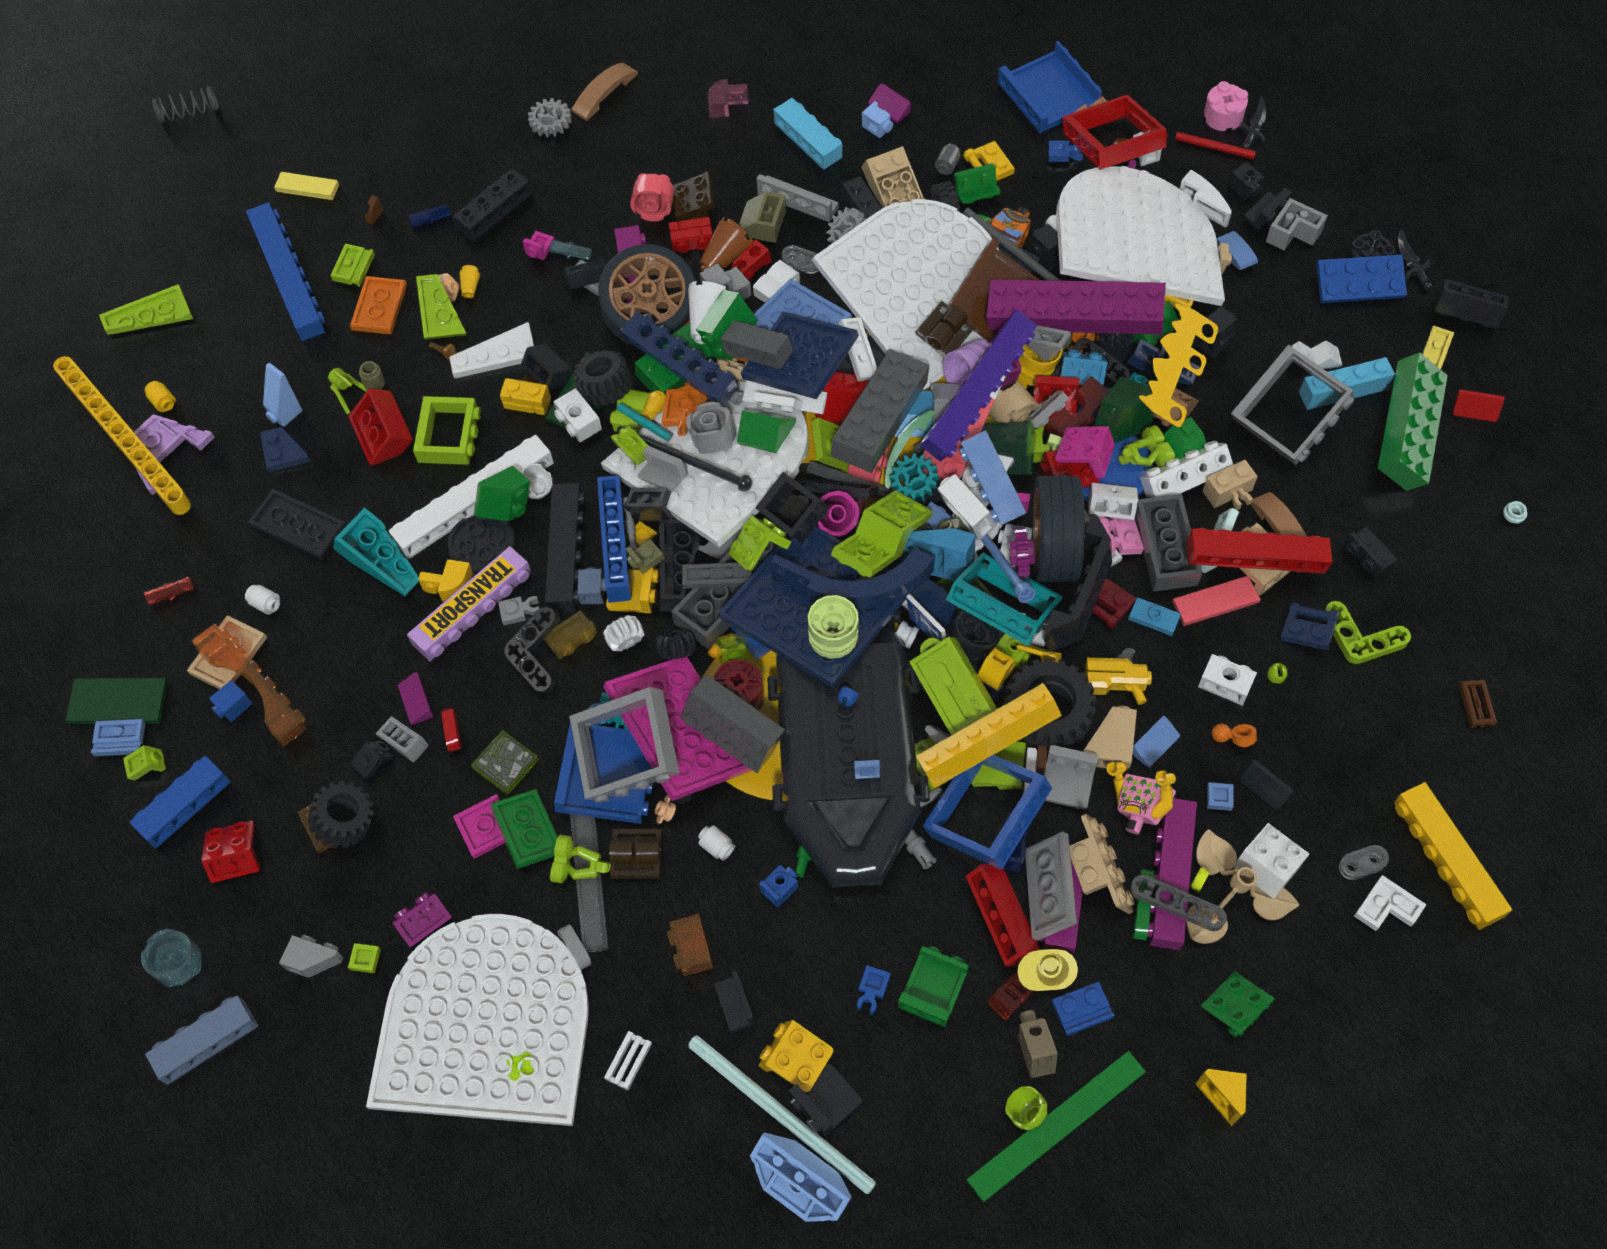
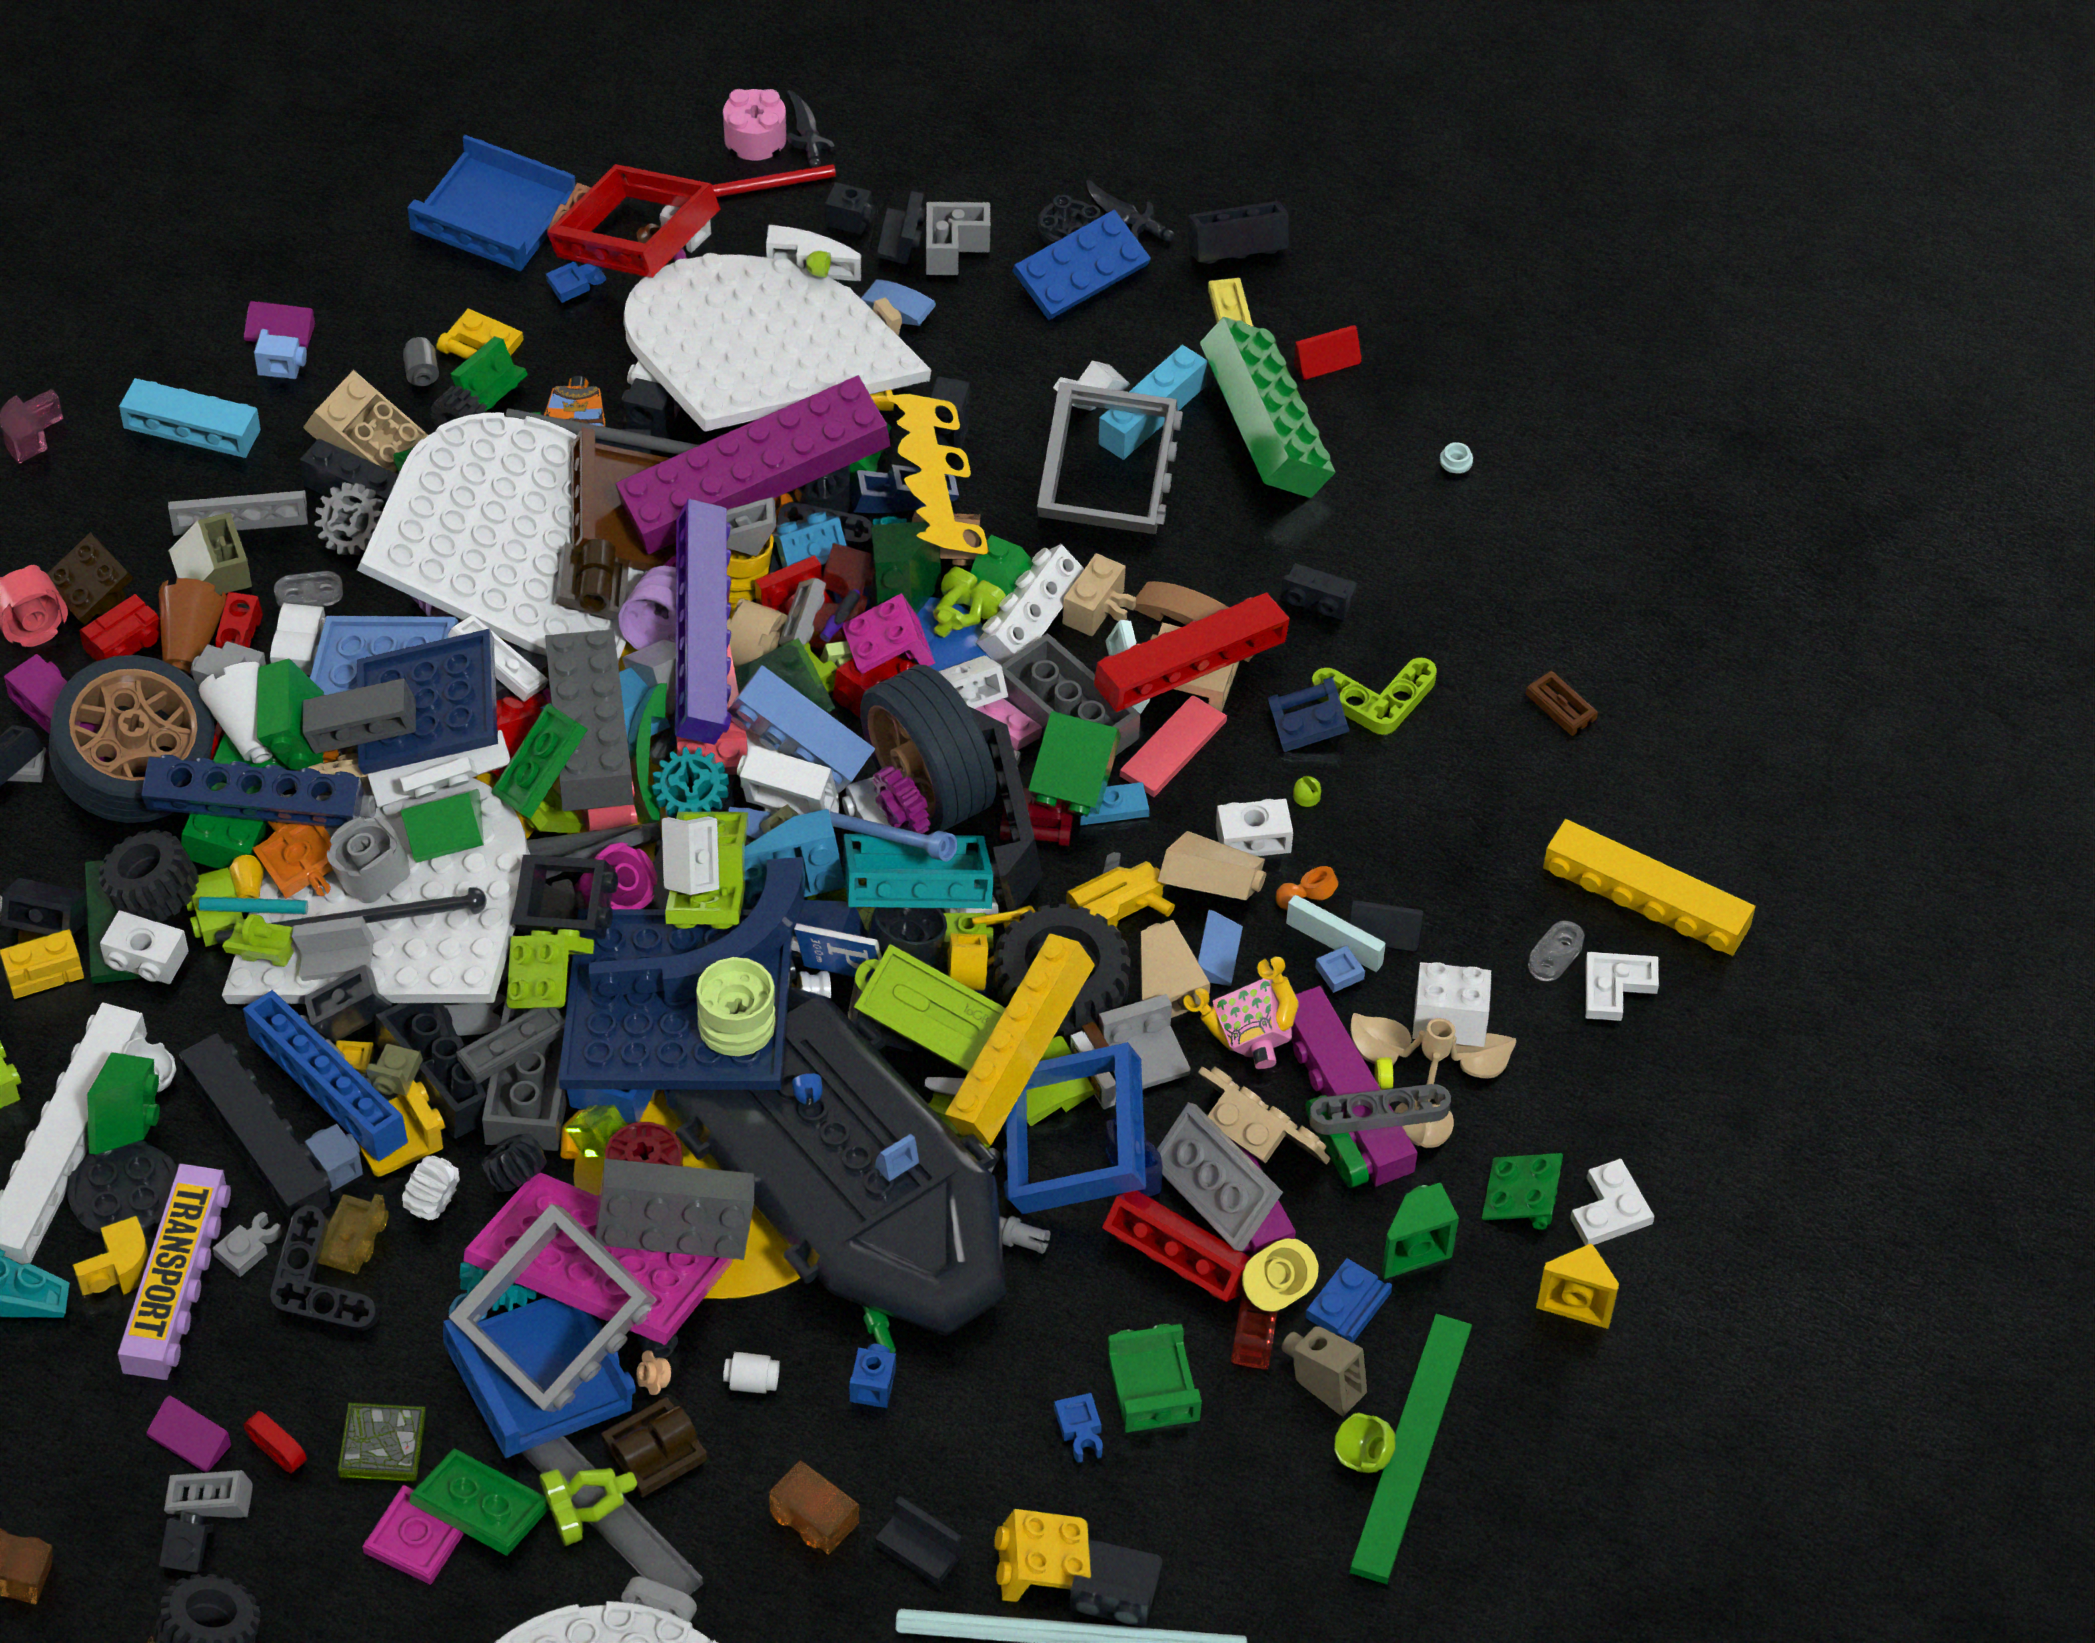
camera: 40 degrees left, 10 degrees down
none -> green tile [491,703,588,819]
none -> white panel [662,817,719,895]
none -> lime hinge [806,251,831,278]
none -> piece [820,589,860,642]
none -> green brick [1028,711,1121,817]
none -> tan slope [1158,831,1266,900]
none -> light aqua tile [1286,895,1386,972]
none -> green slope [1381,1182,1459,1279]
none -> white plate [1570,1159,1654,1246]

